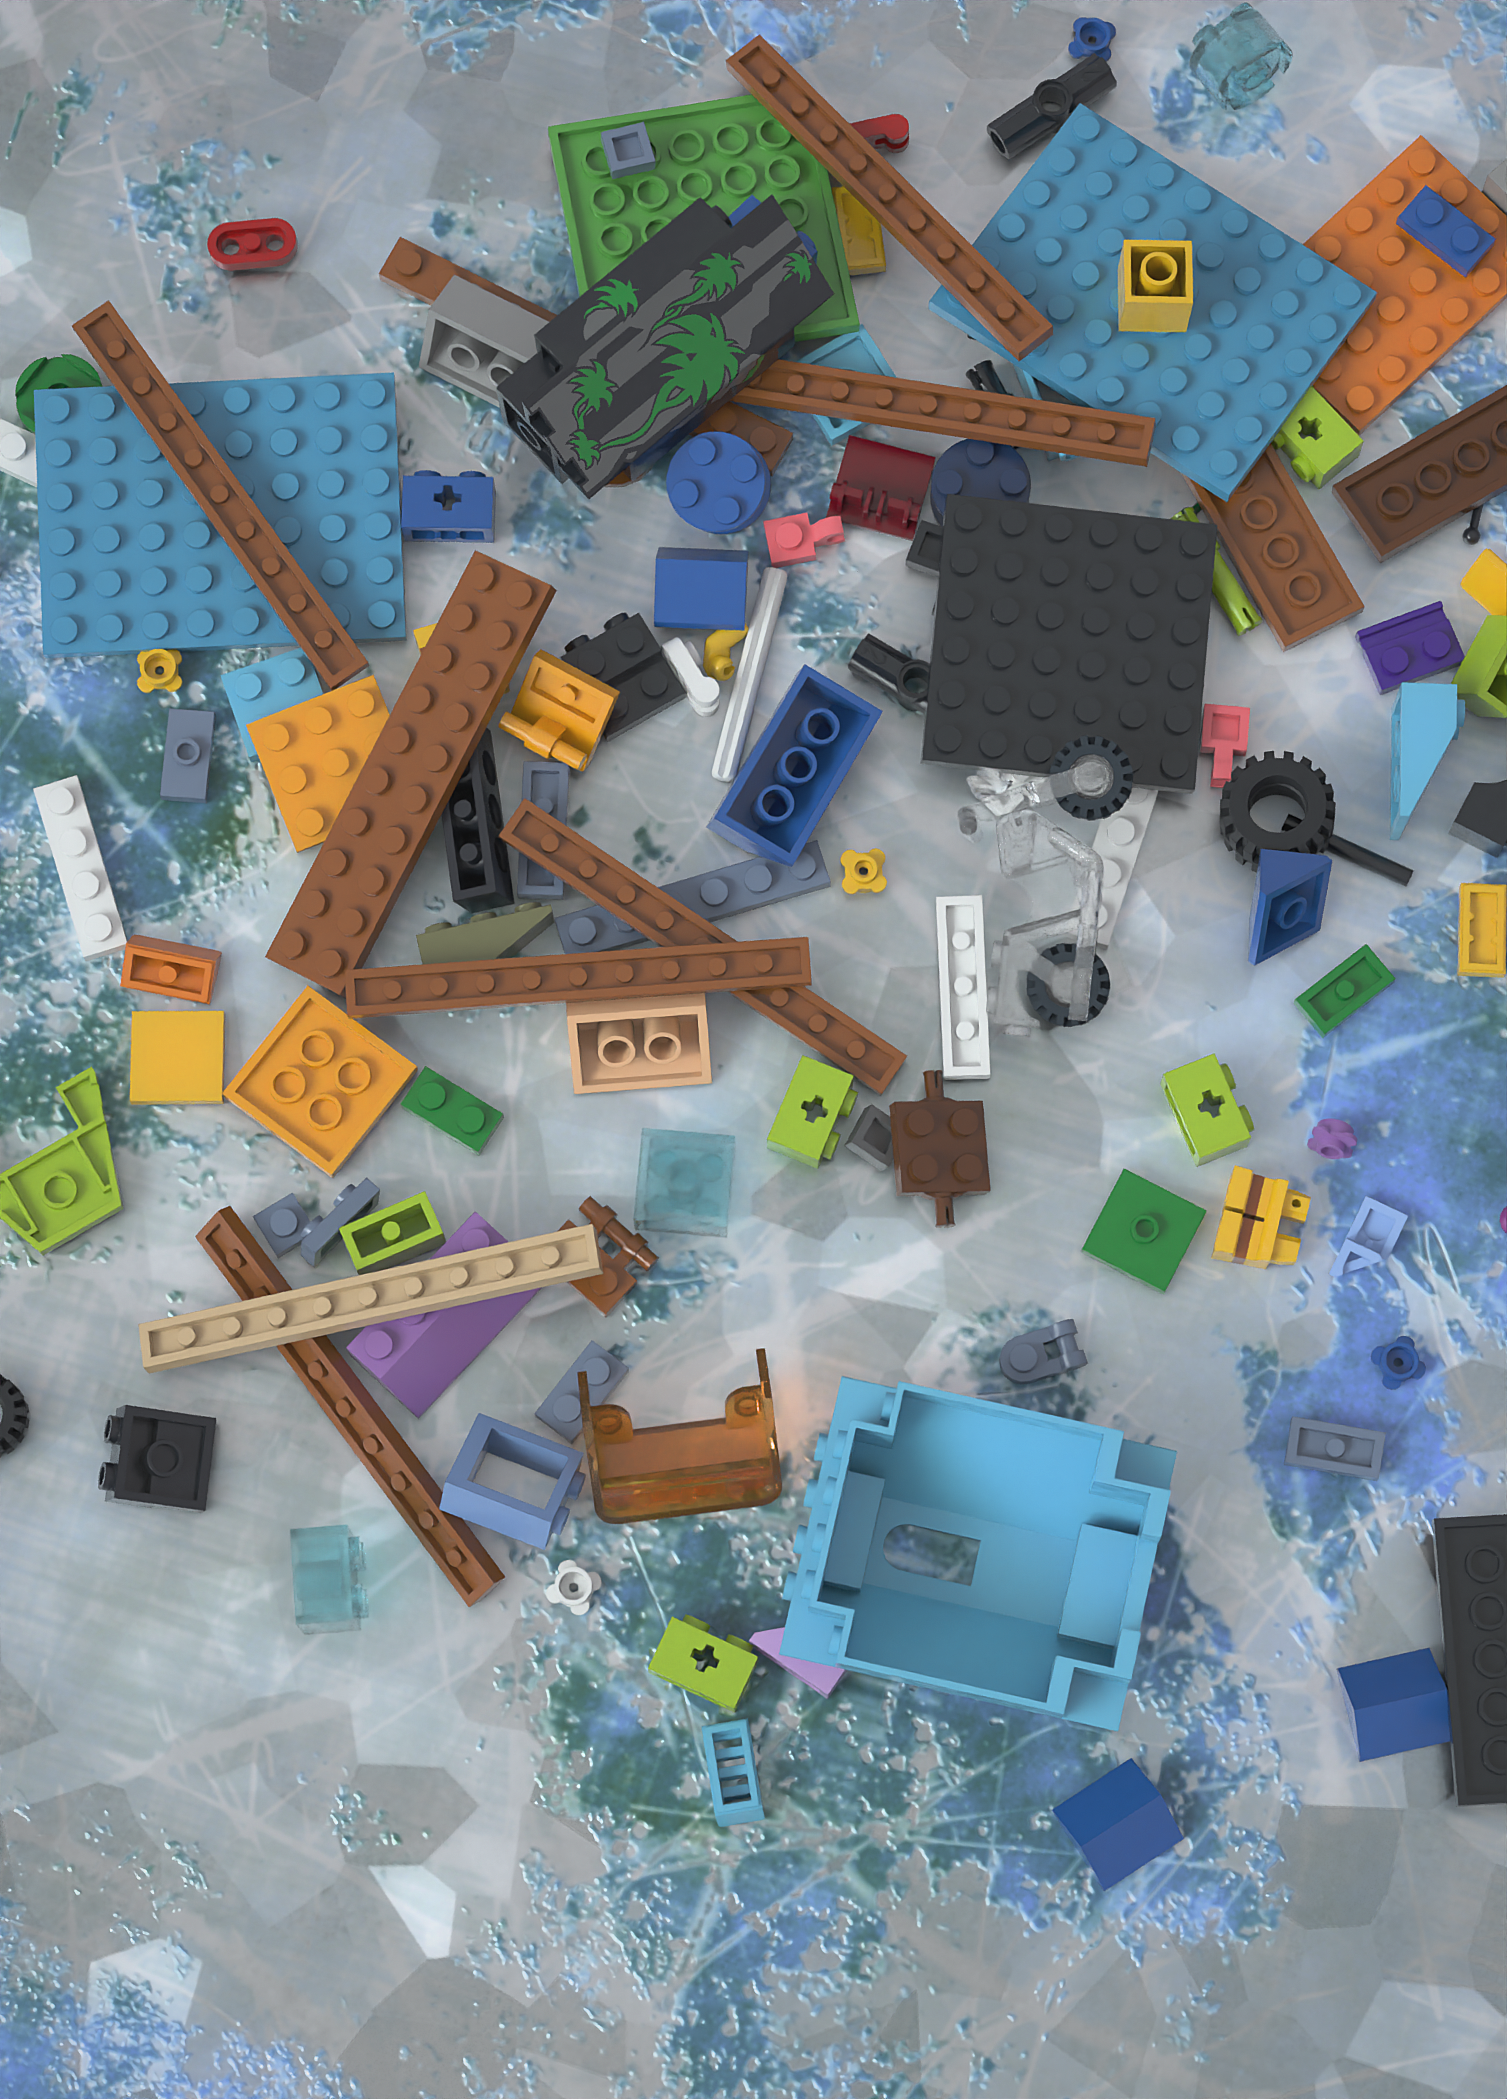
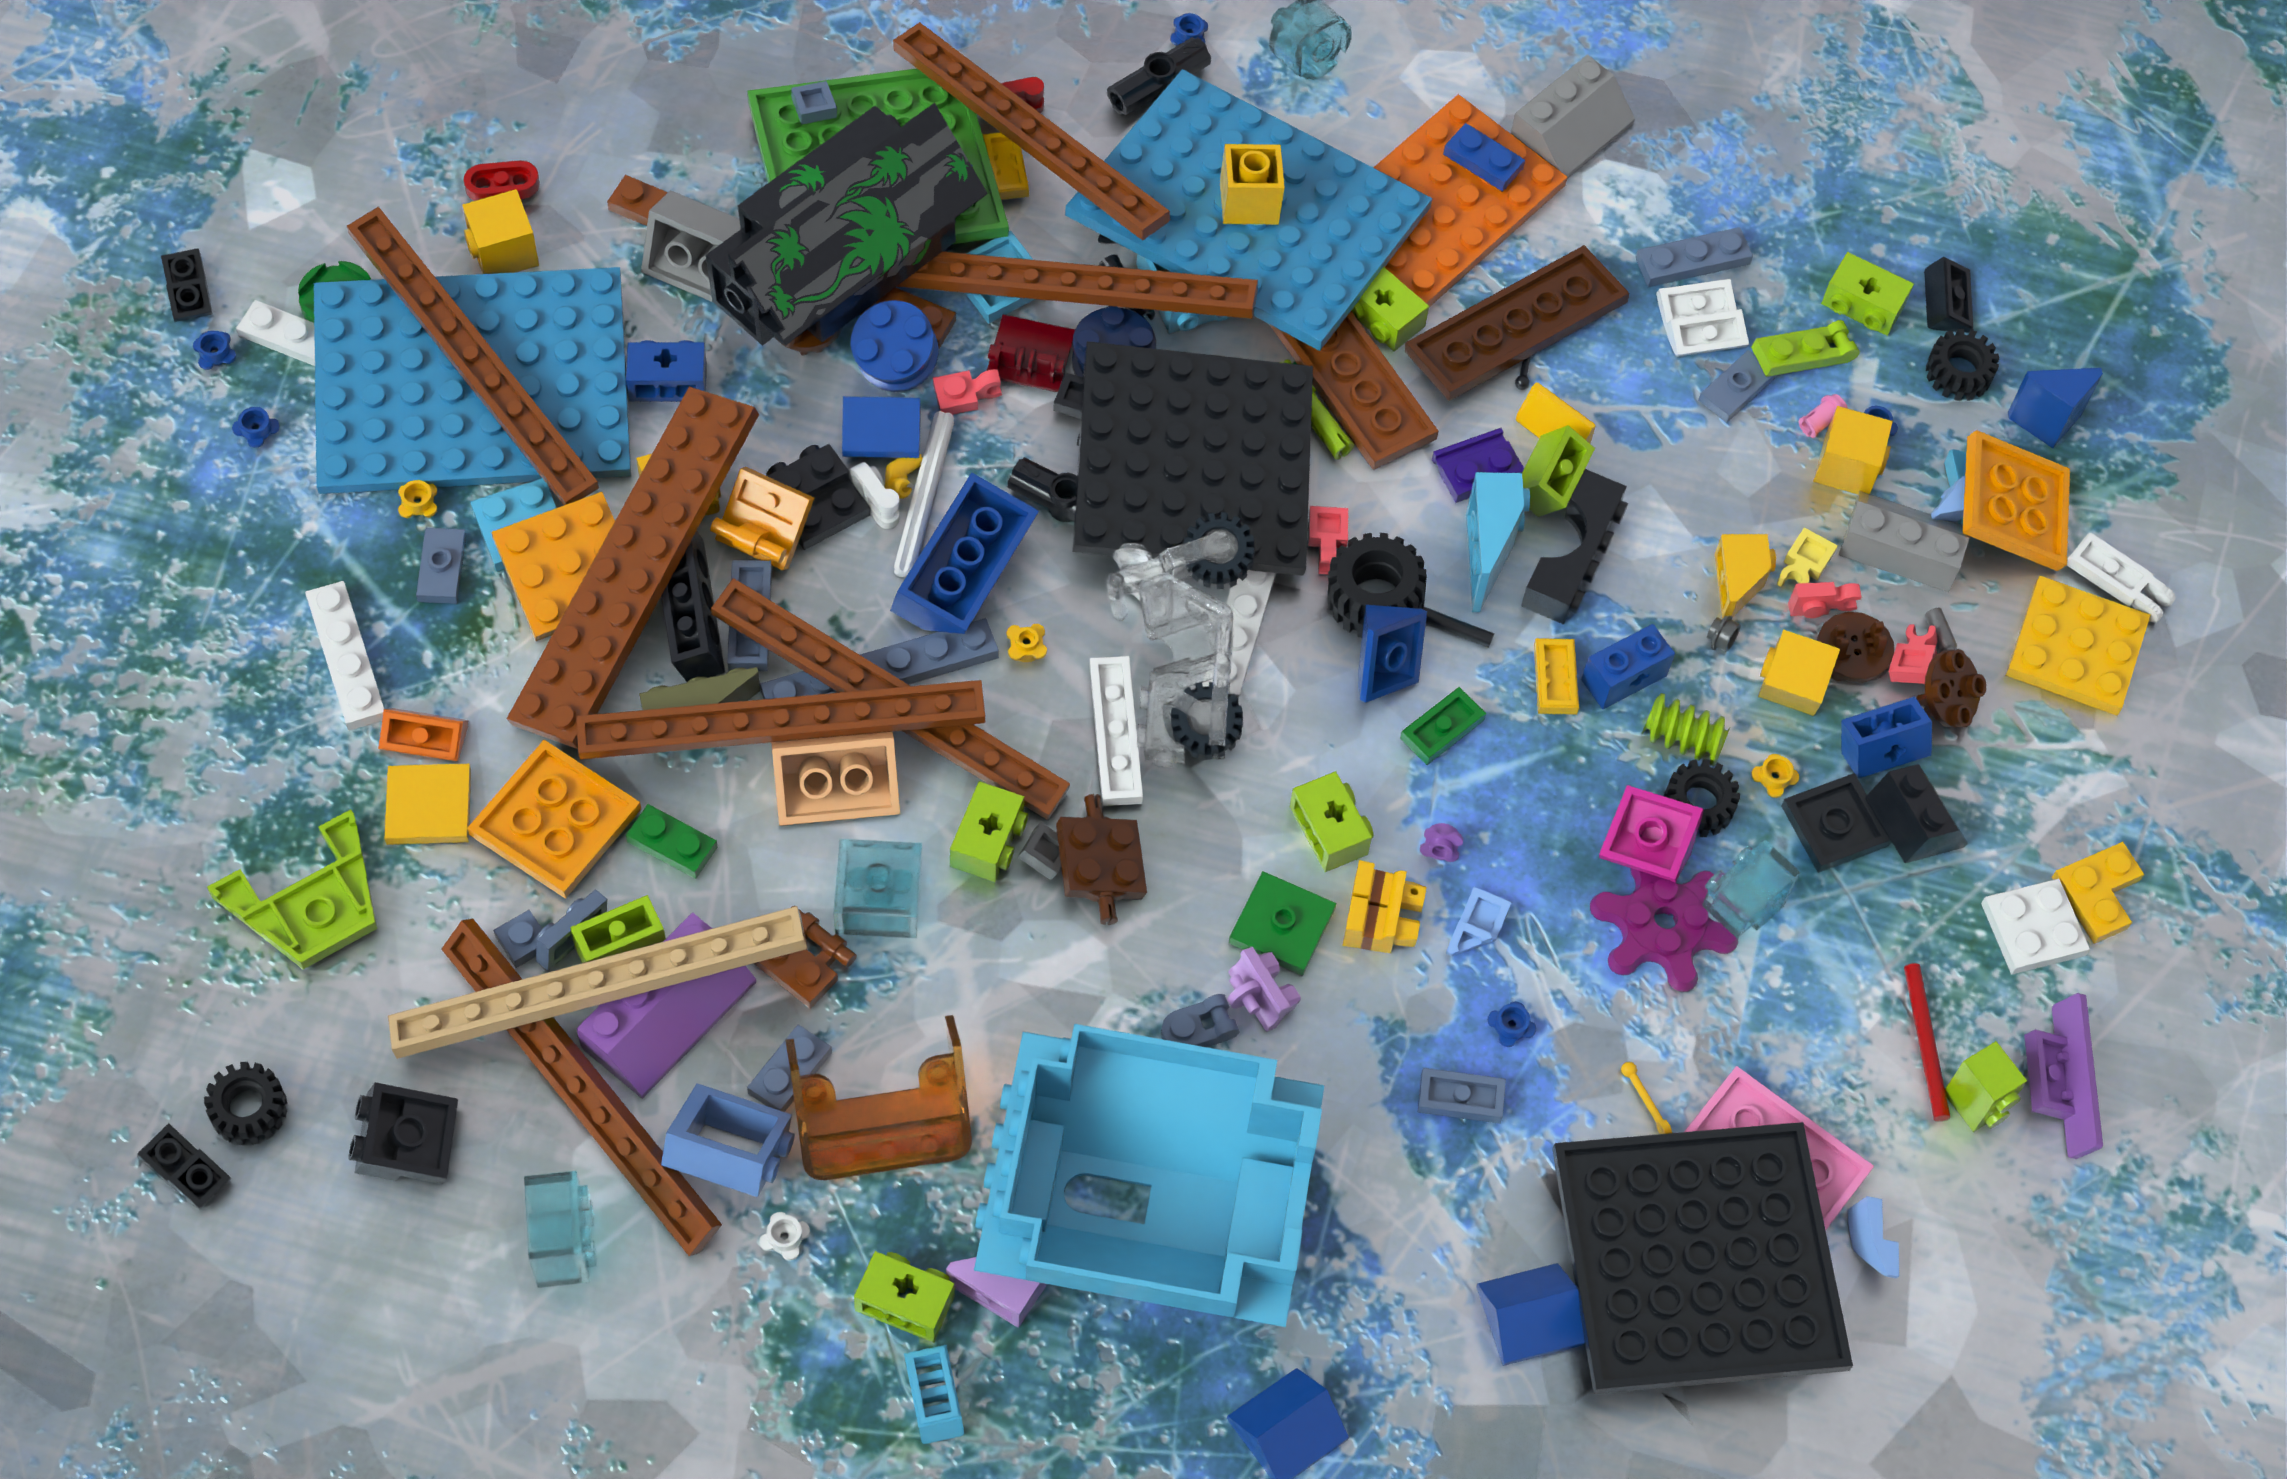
camera: 10 degrees left, 15 degrees down
none -> yellow head [462,189,539,274]
none -> lavender hips [1227,947,1301,1032]

